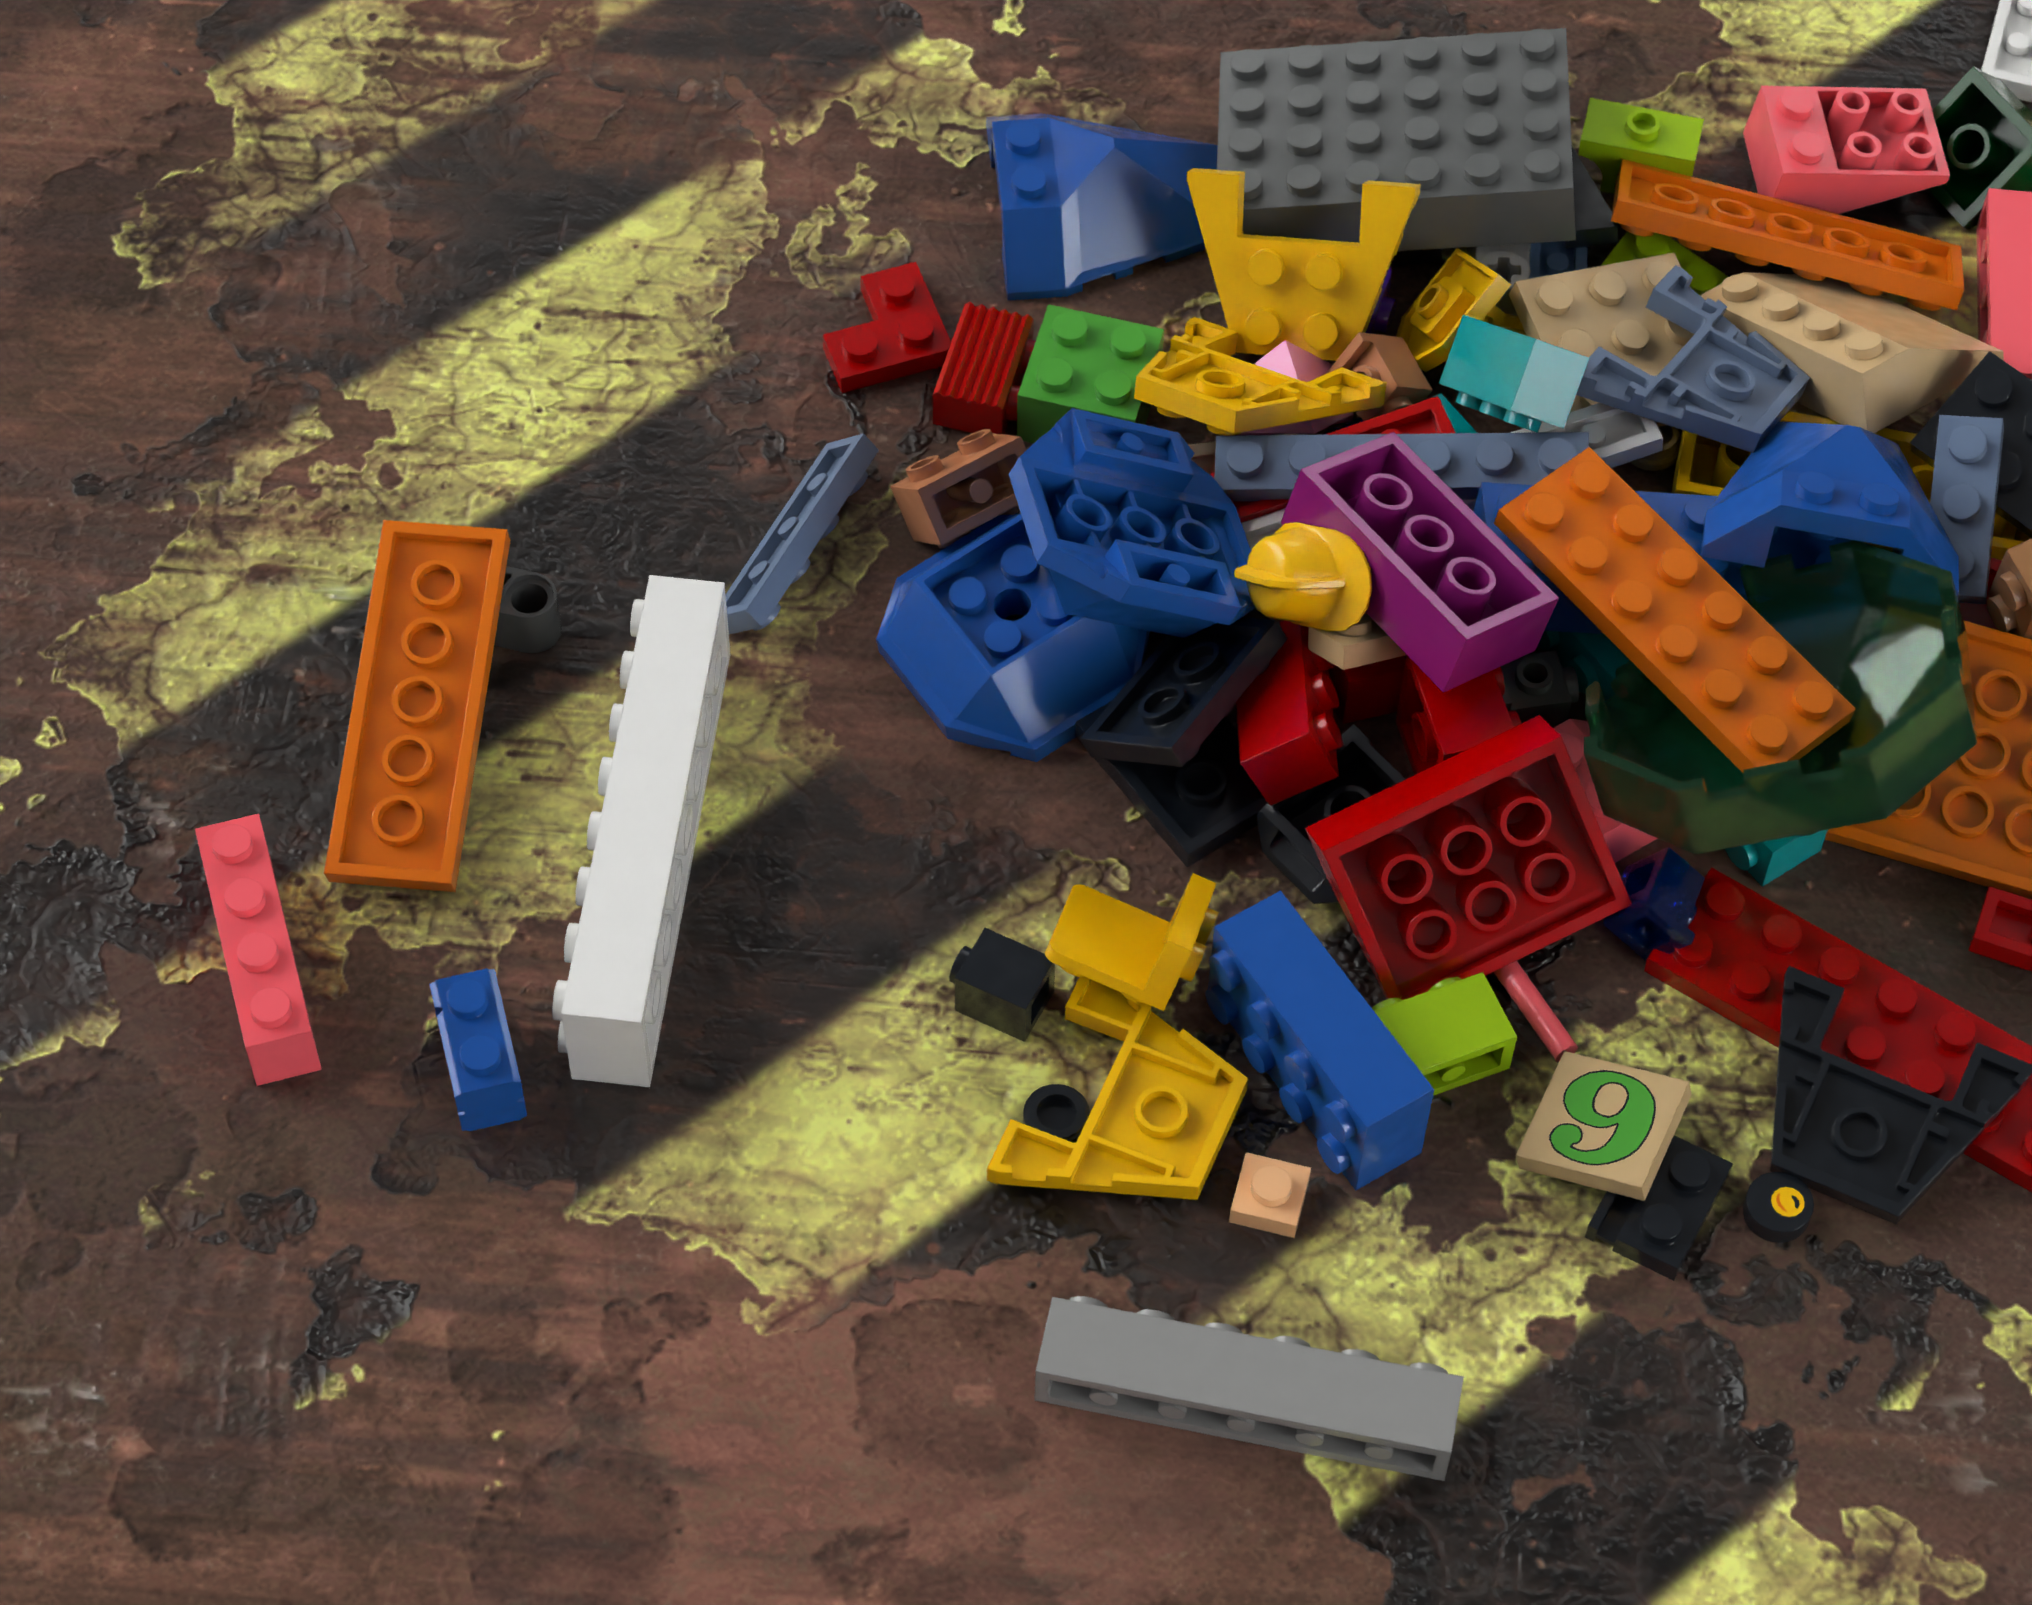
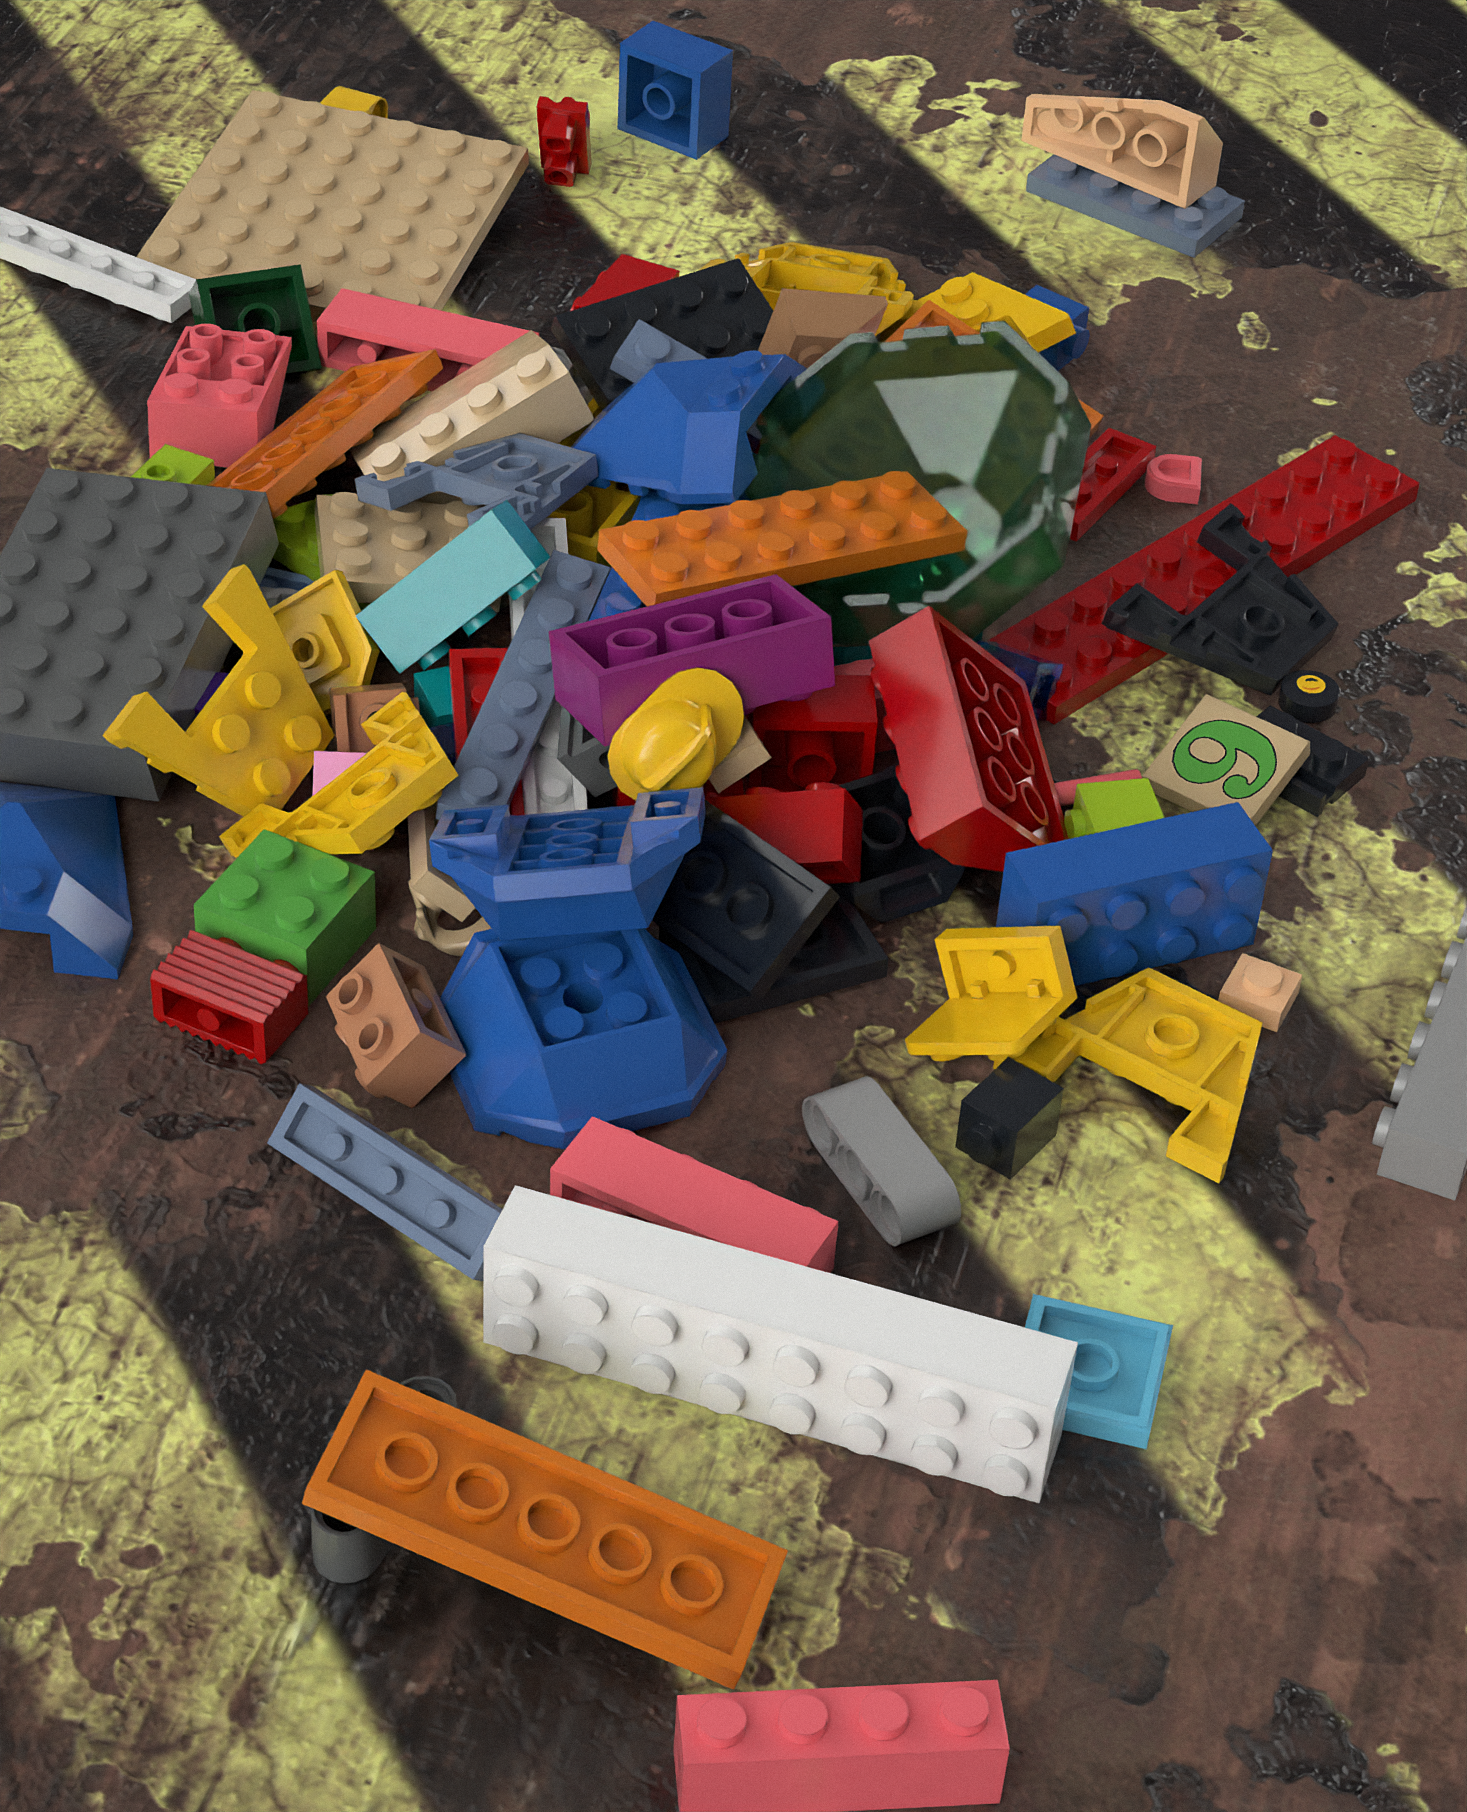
camera: 80 degrees left, 15 degrees down
blue brick [429,968,527,1131] -> none
red plate [823,262,951,393] -> none
black tile [1023,1084,1090,1143] -> none
none -> coral brick [550,1116,839,1273]
none -> light grey beam [802,1076,961,1247]
none -> medium azure tile [1025,1294,1173,1449]

